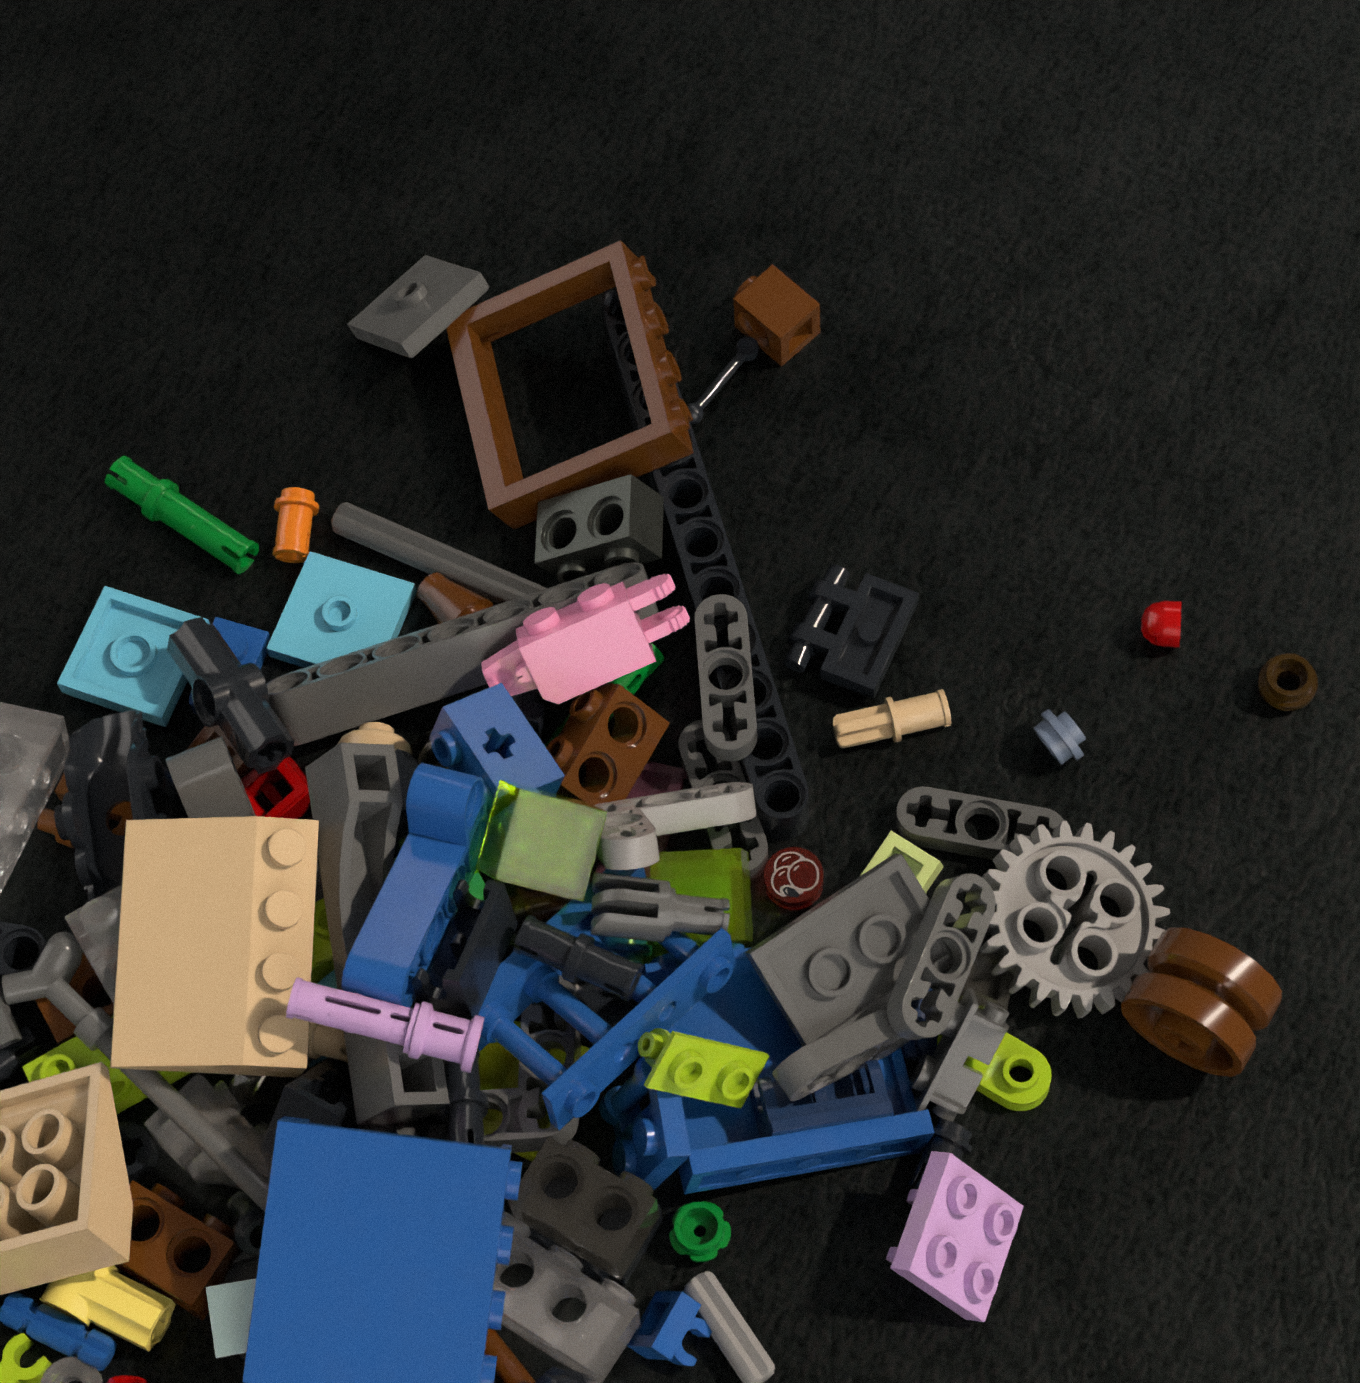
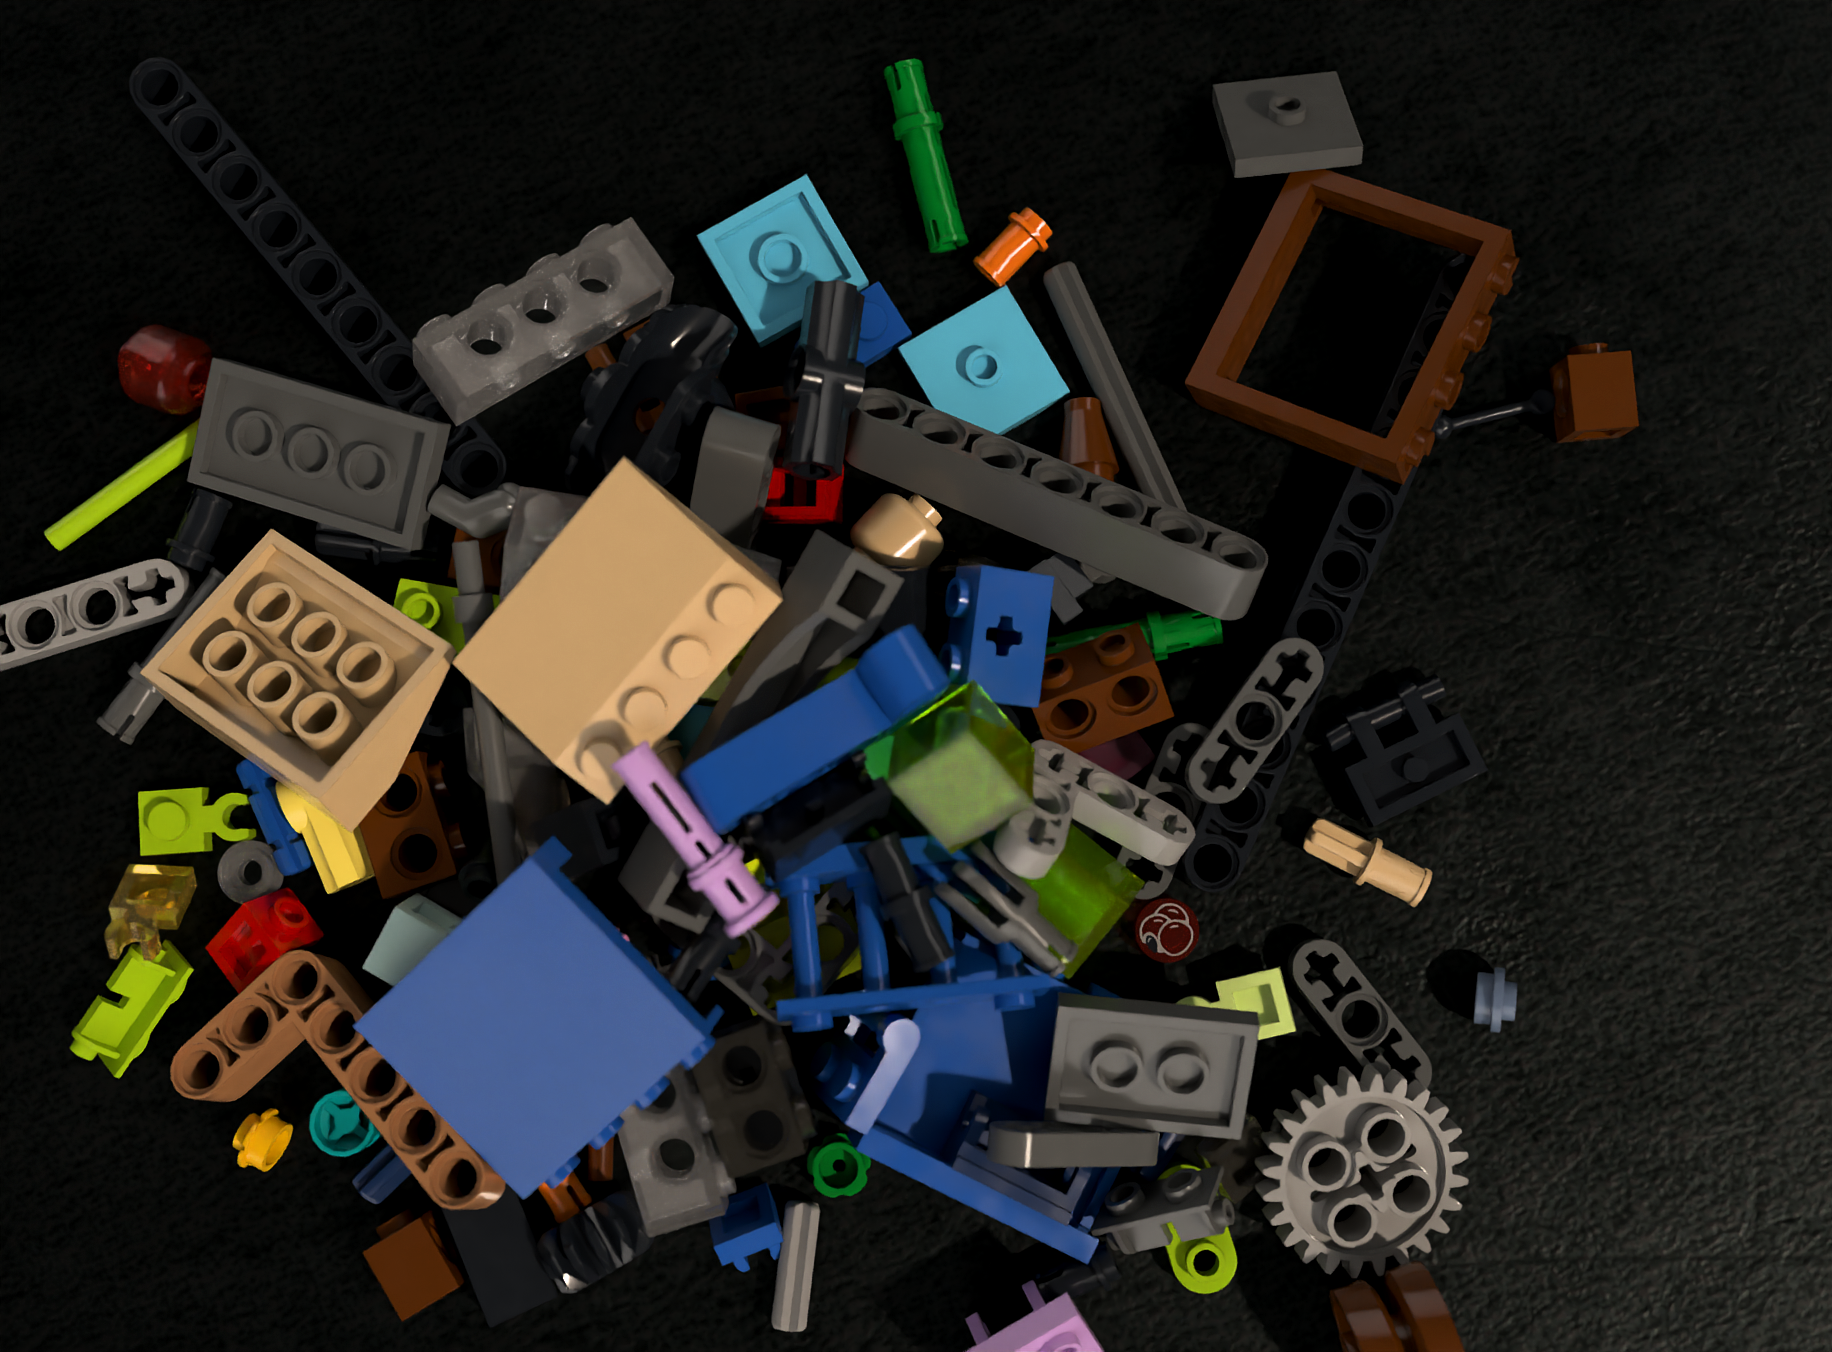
camera: 35 degrees right, 20 degrees up
bright pink hinge [481,574,690,704] -> none
pearl dark grey brick [535,474,664,583] -> none
lime hinge [638,1028,769,1108] -> none
dark grey beam [887,874,996,1040] -> none
red hinge [1141,601,1182,648] -> none
dark brown plate [1258,653,1318,711] -> none

